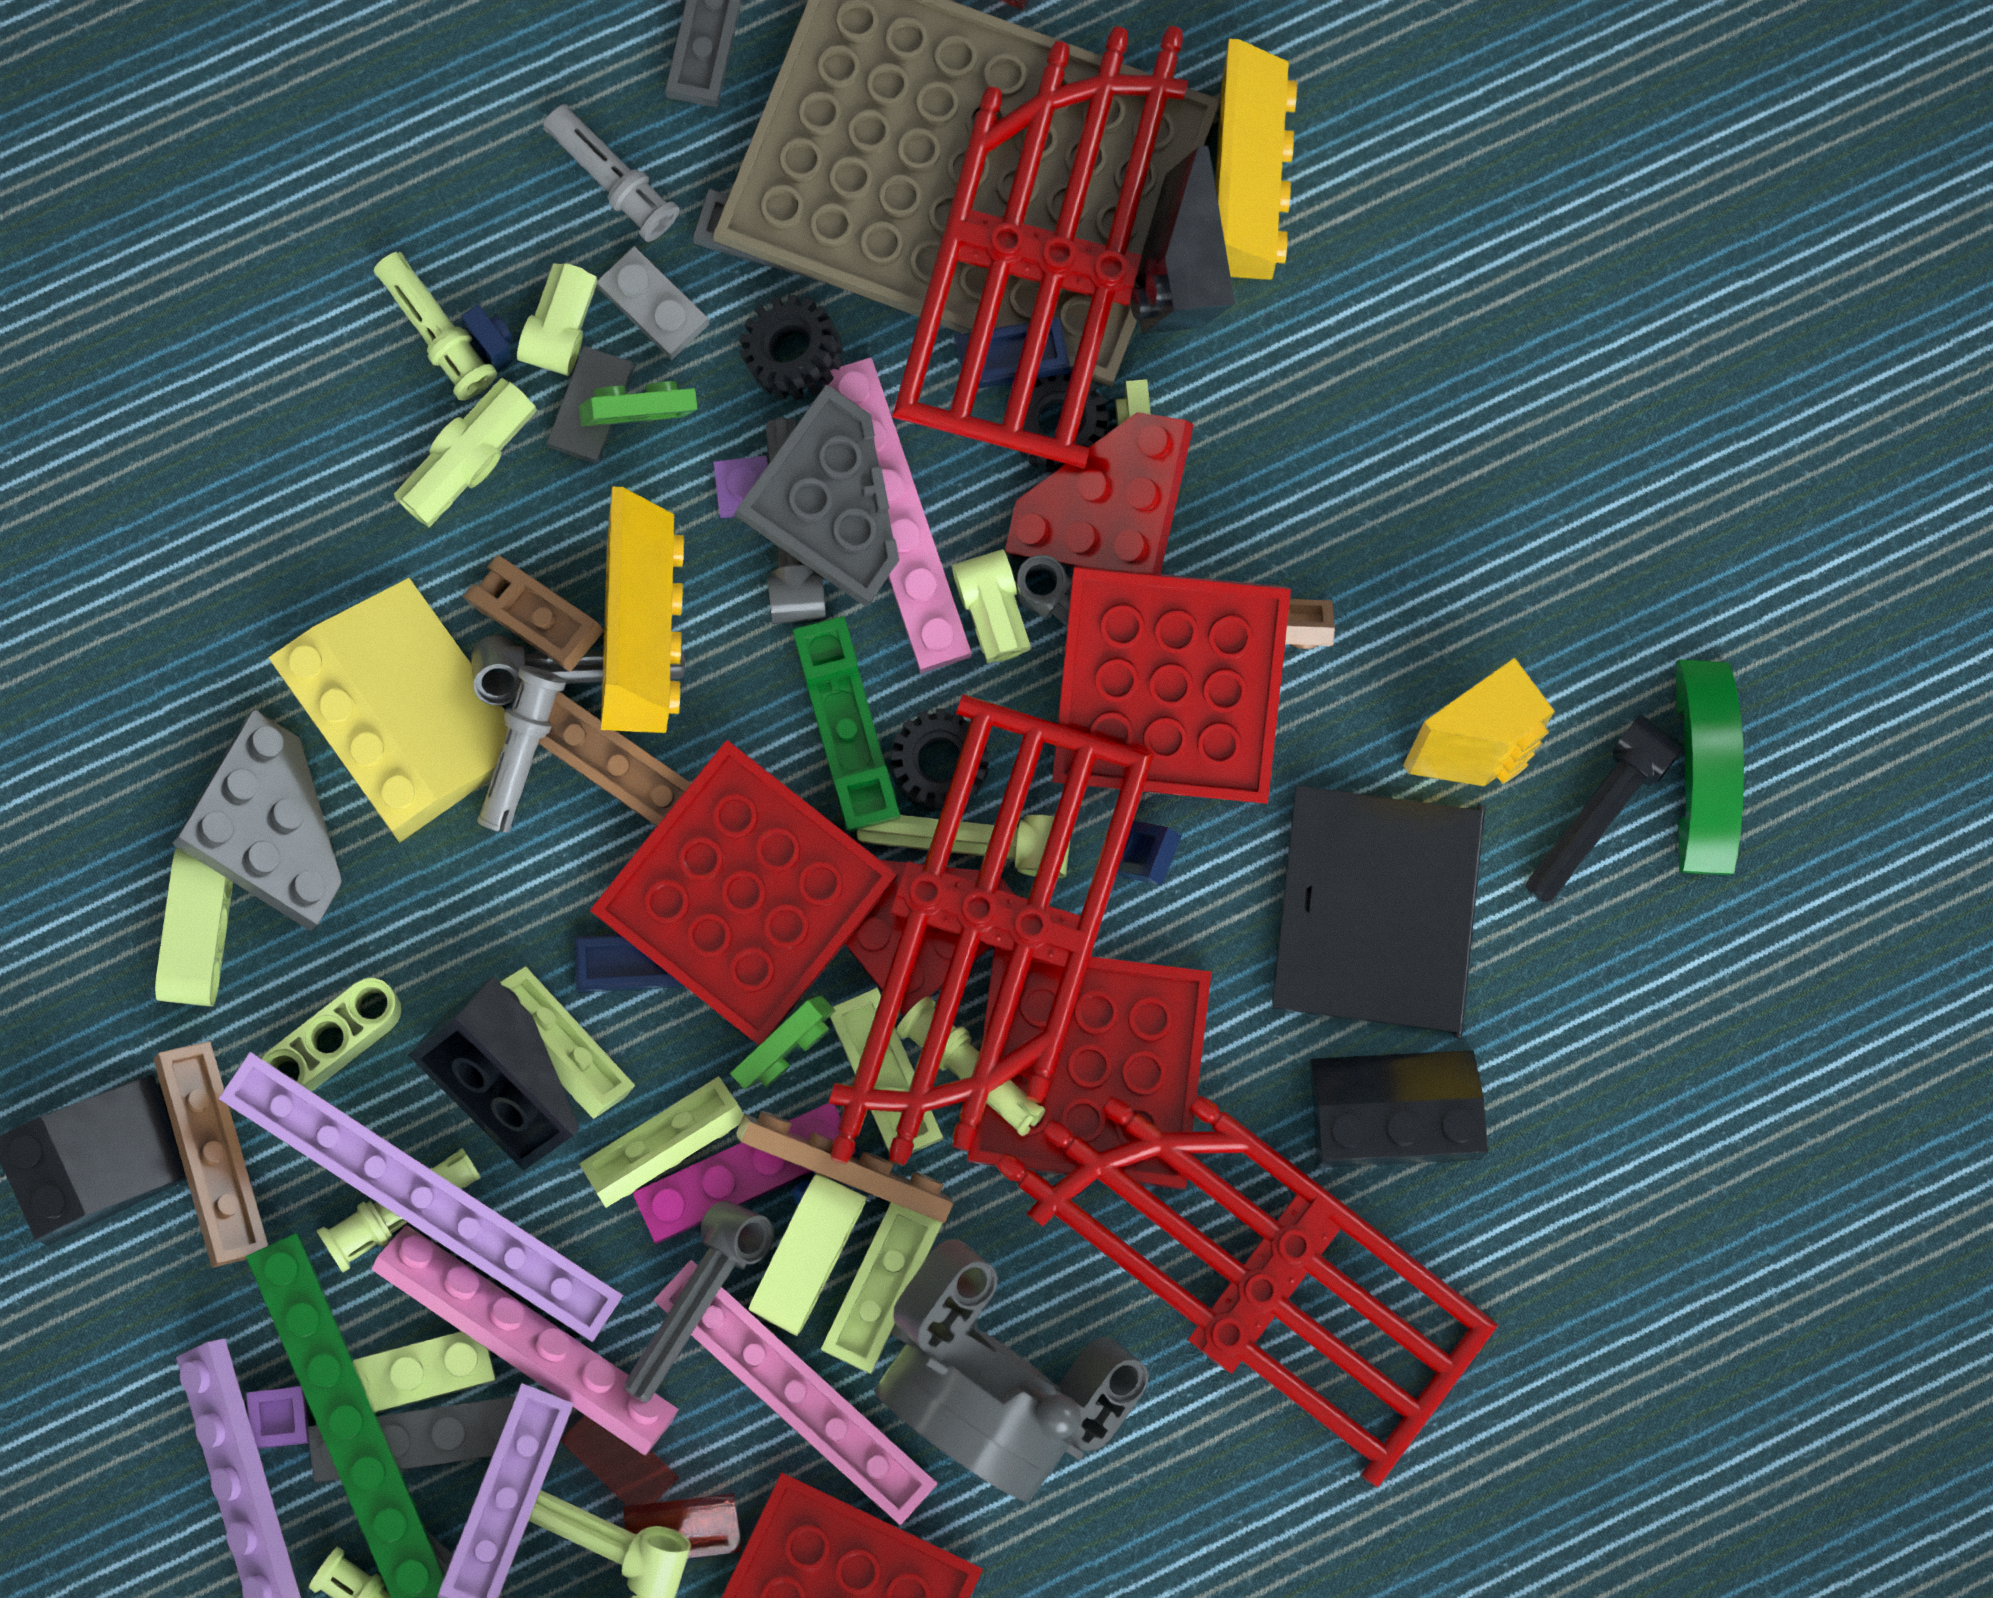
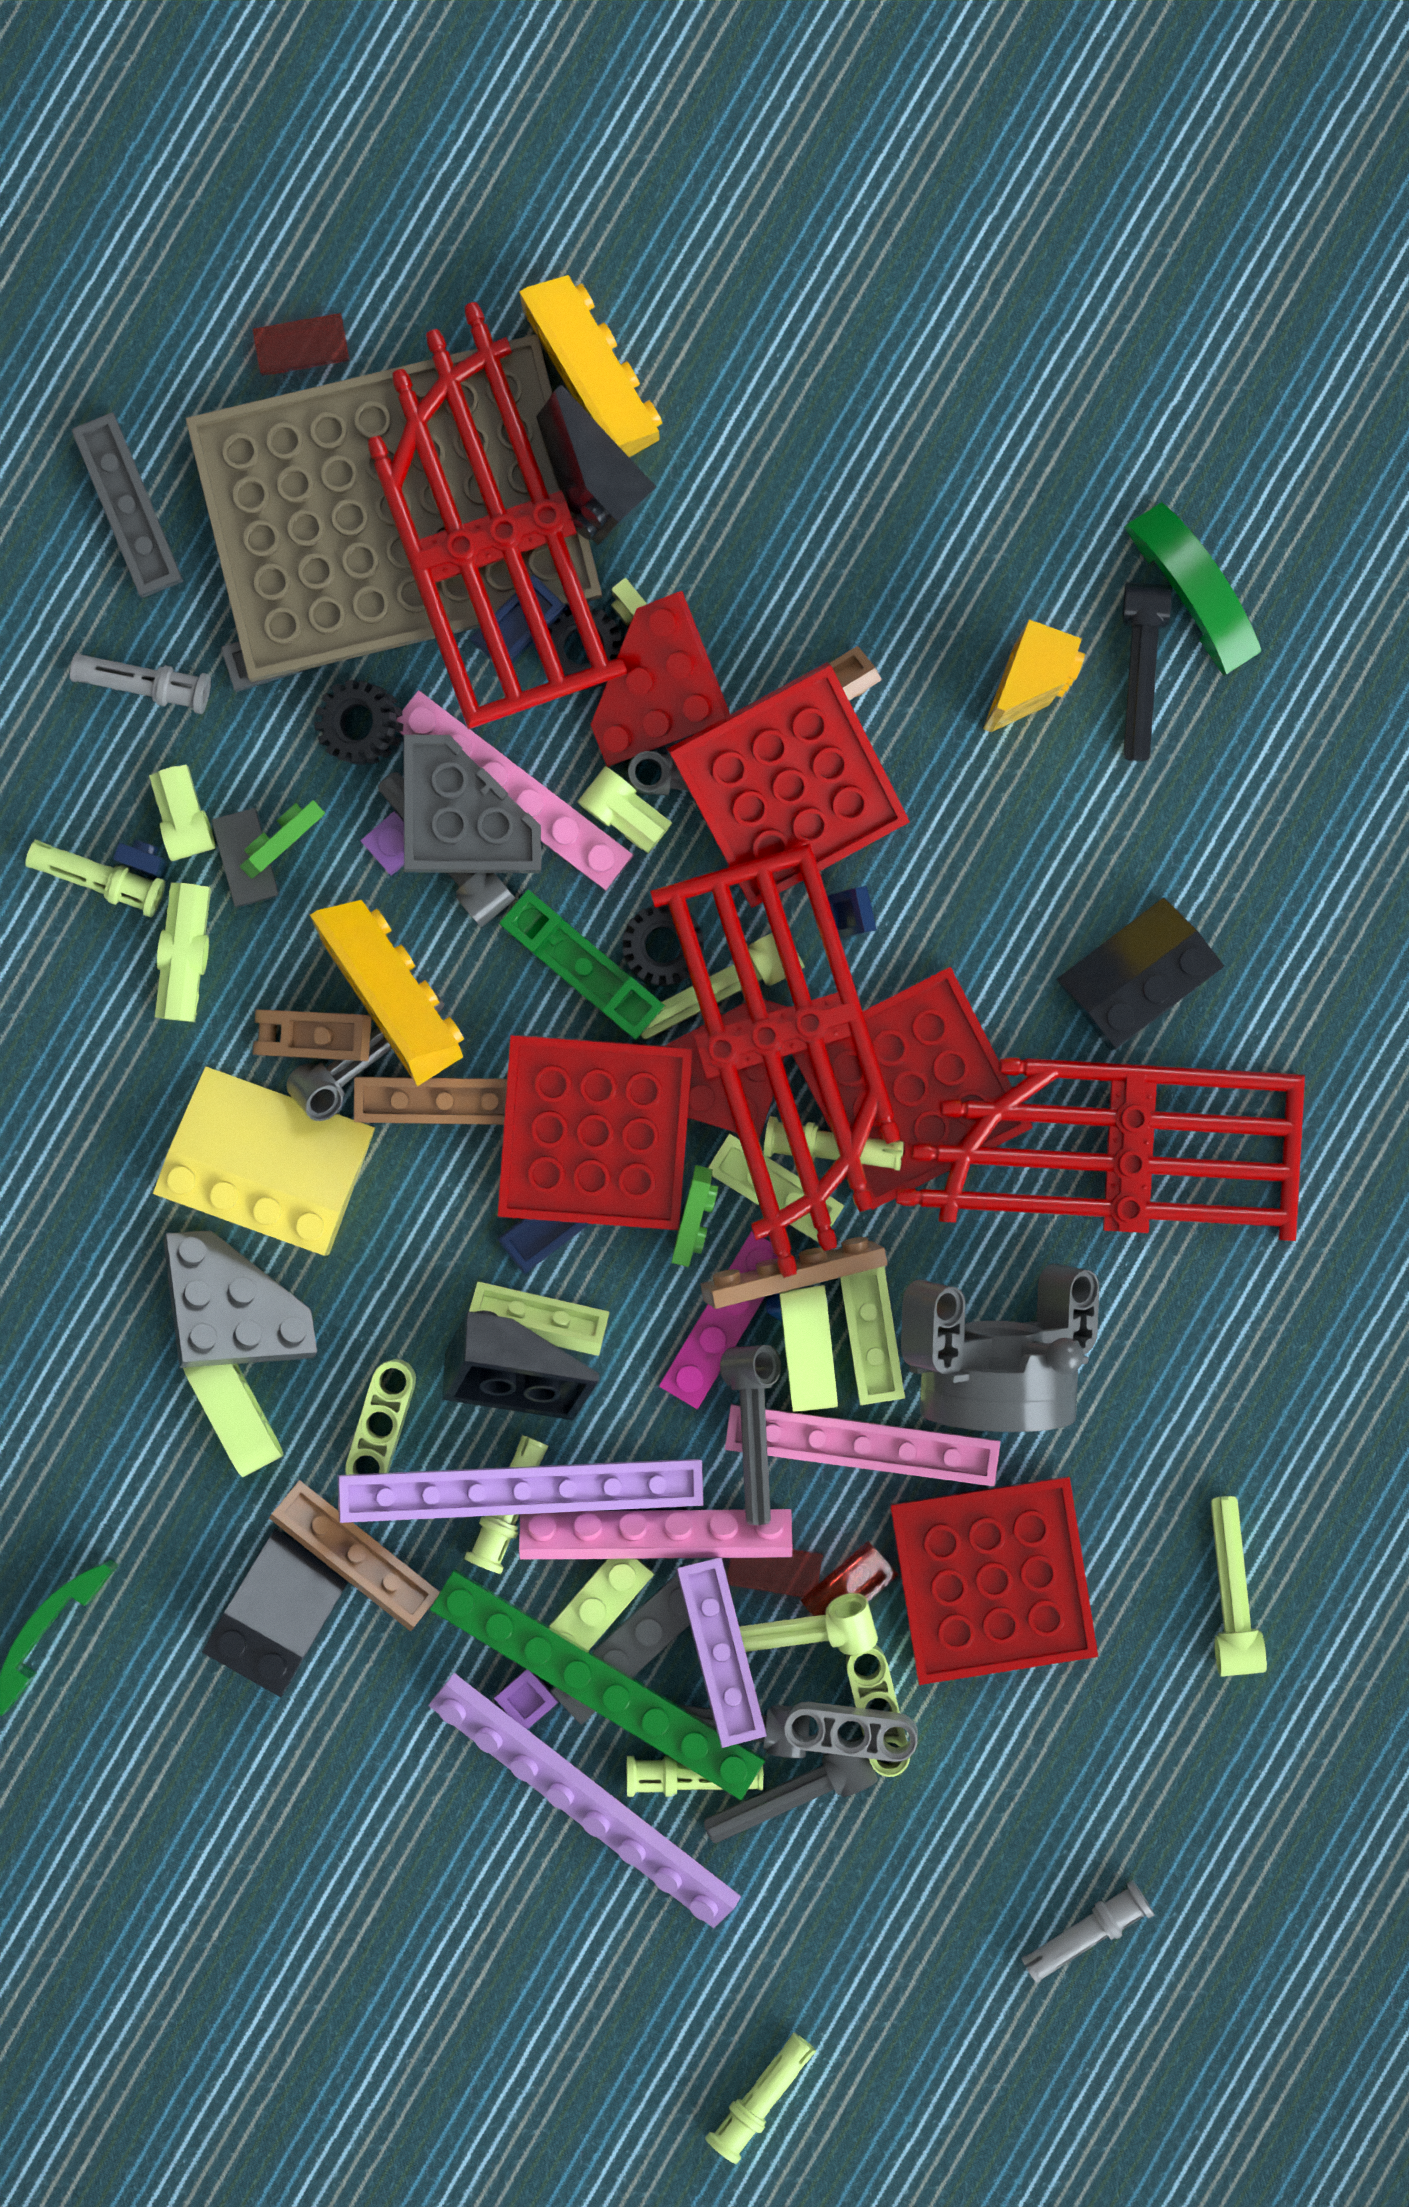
camera: 30 degrees left, 10 degrees up
light grey pin [477,665,567,833] -> none
yellowish green plate [579,1076,744,1208] -> none
light grey plate [596,246,709,360] -> none
black piece [1271,785,1485,1039] -> none

